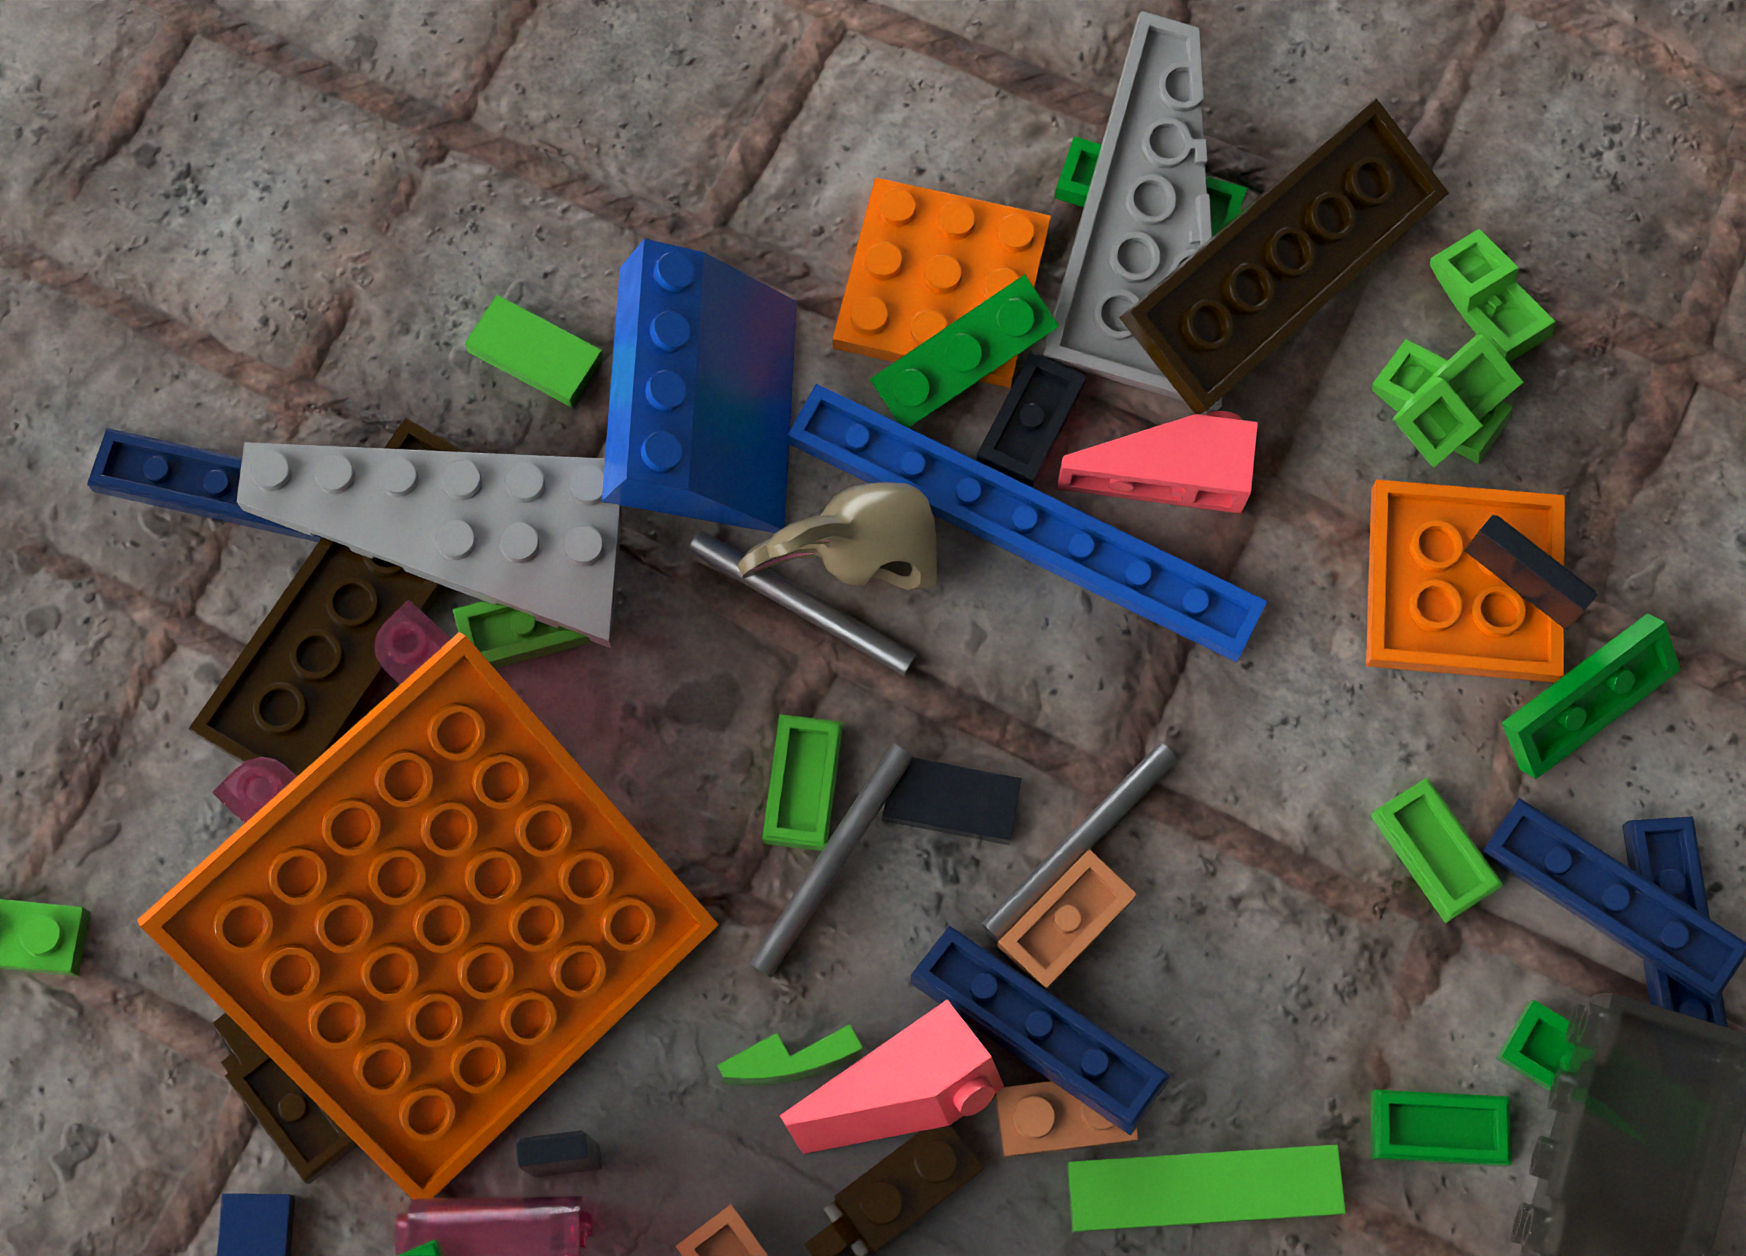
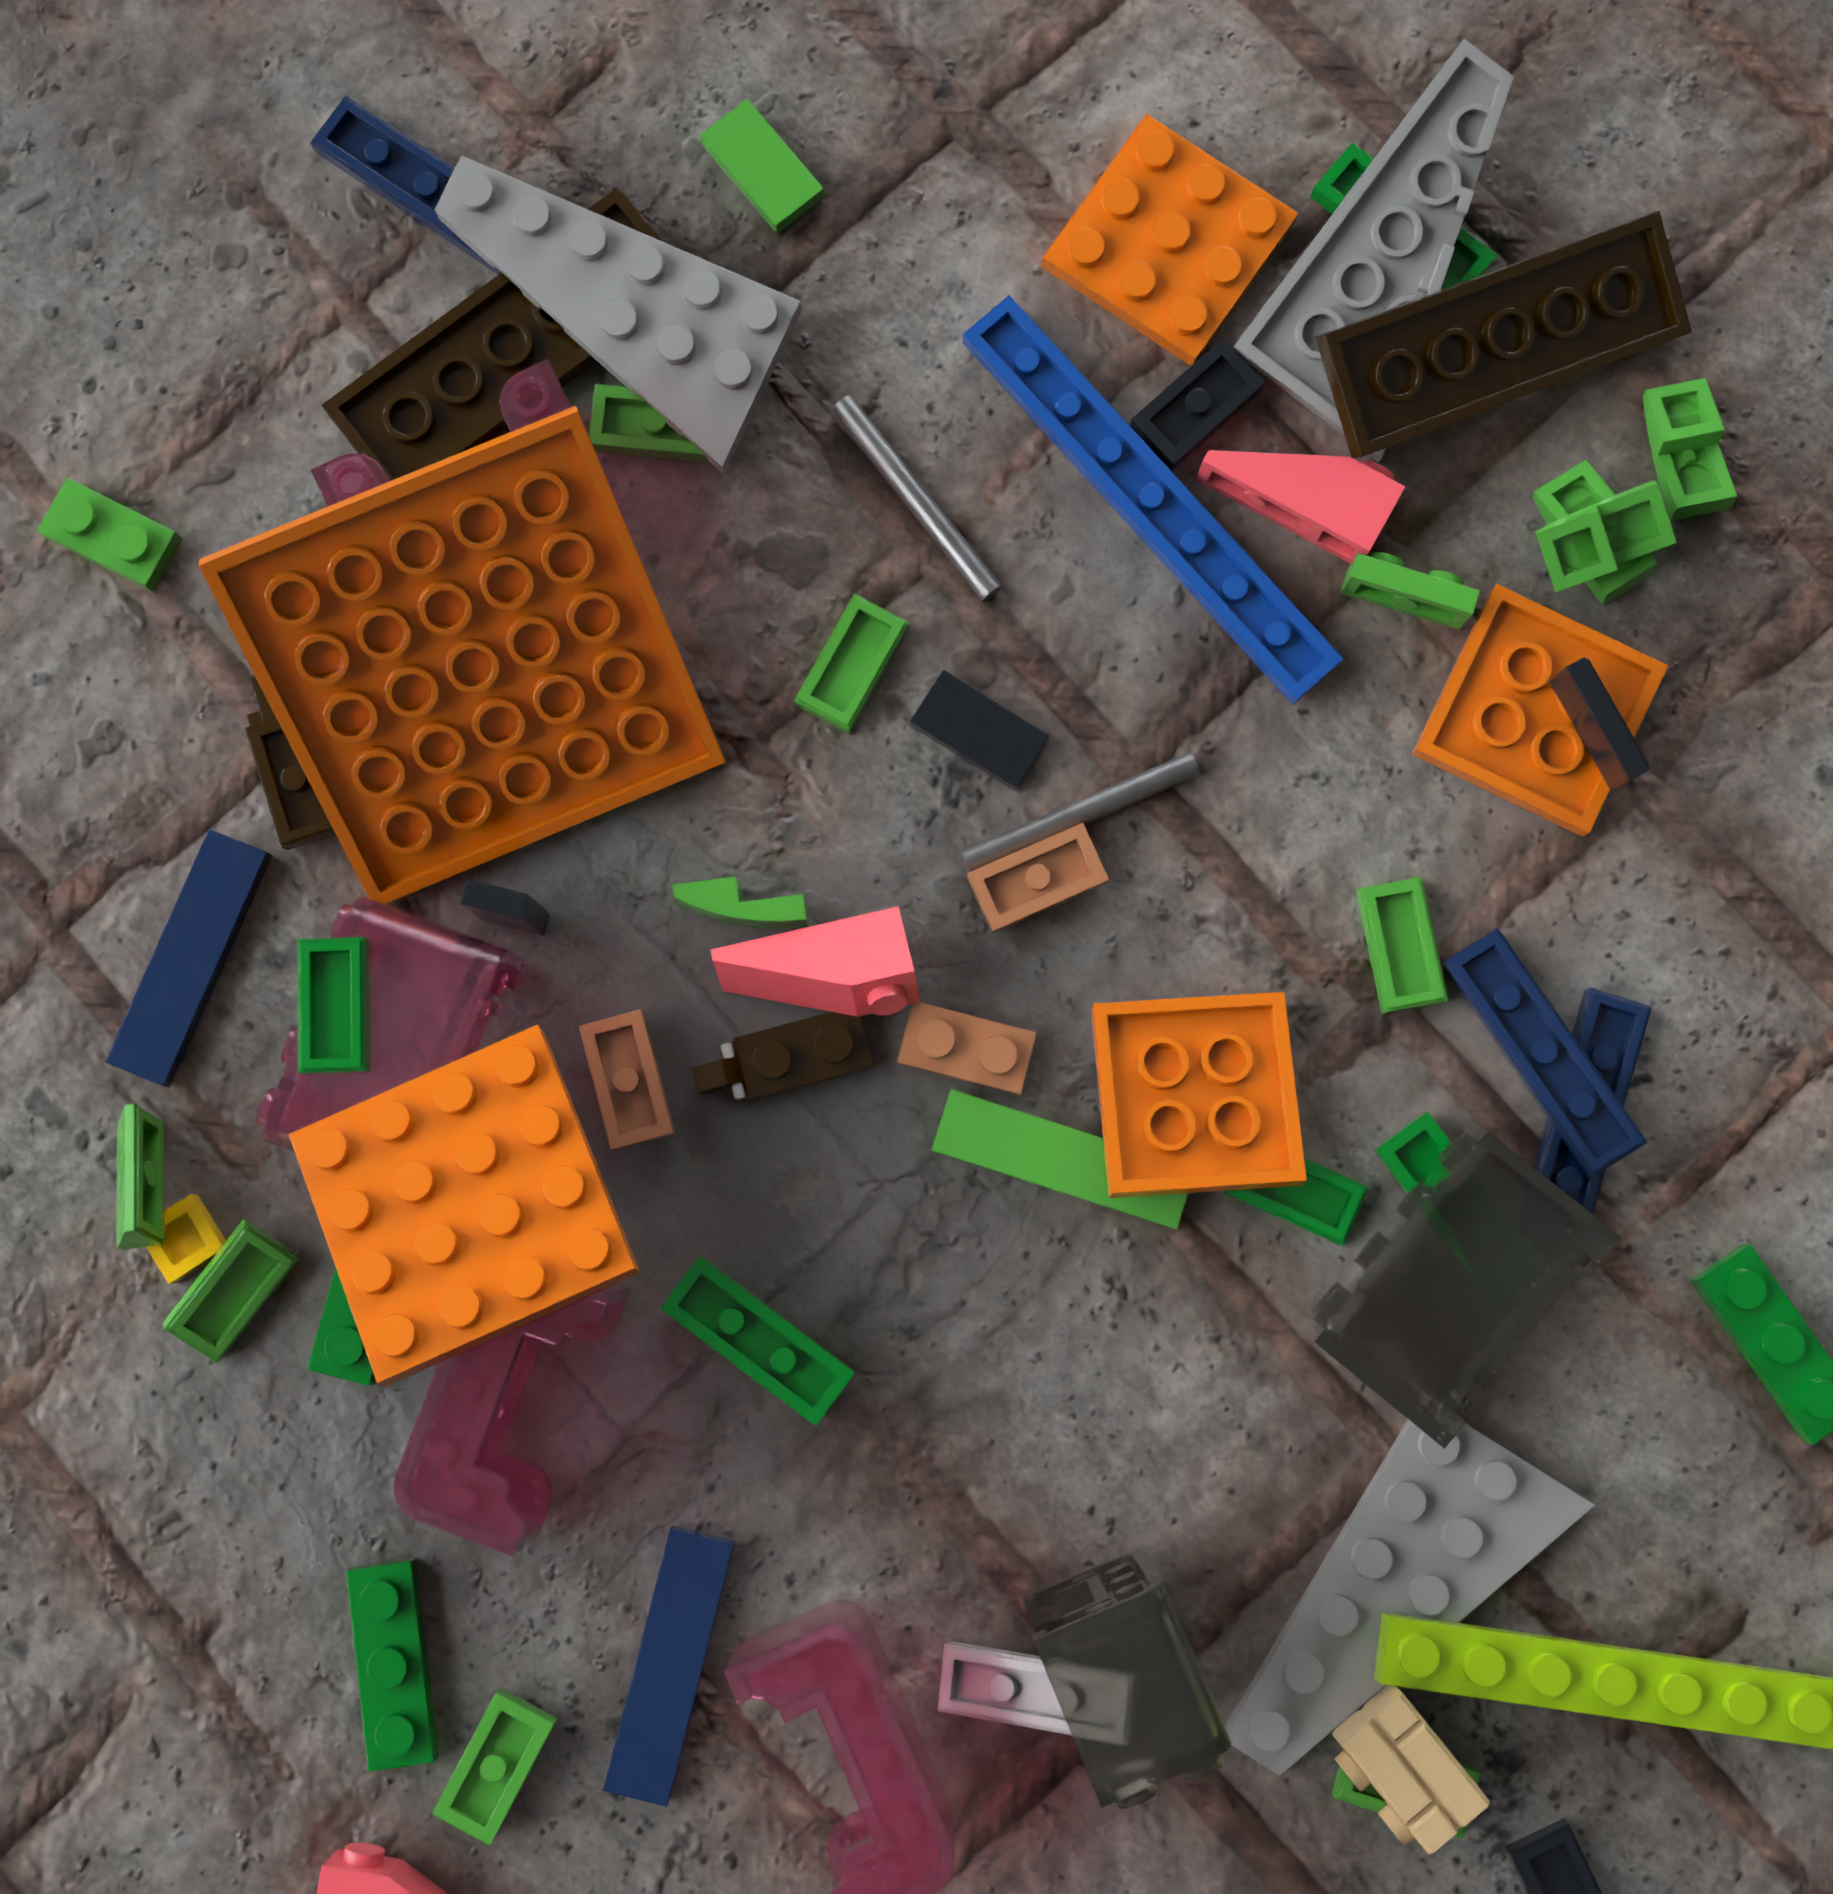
camera: 25 degrees right, 10 degrees up
blue slope [602,239,797,533] -> none
dark tan piece [737,482,937,590] -> none
flat silver bar [749,743,914,978] -> none
green plate [869,274,1059,428] -> none
dark blue tile [911,925,1170,1136] -> none
green plate [1502,613,1681,779] -> none
none -> orange plate [1091,992,1307,1198]
none -> bright green plate [1340,552,1480,630]

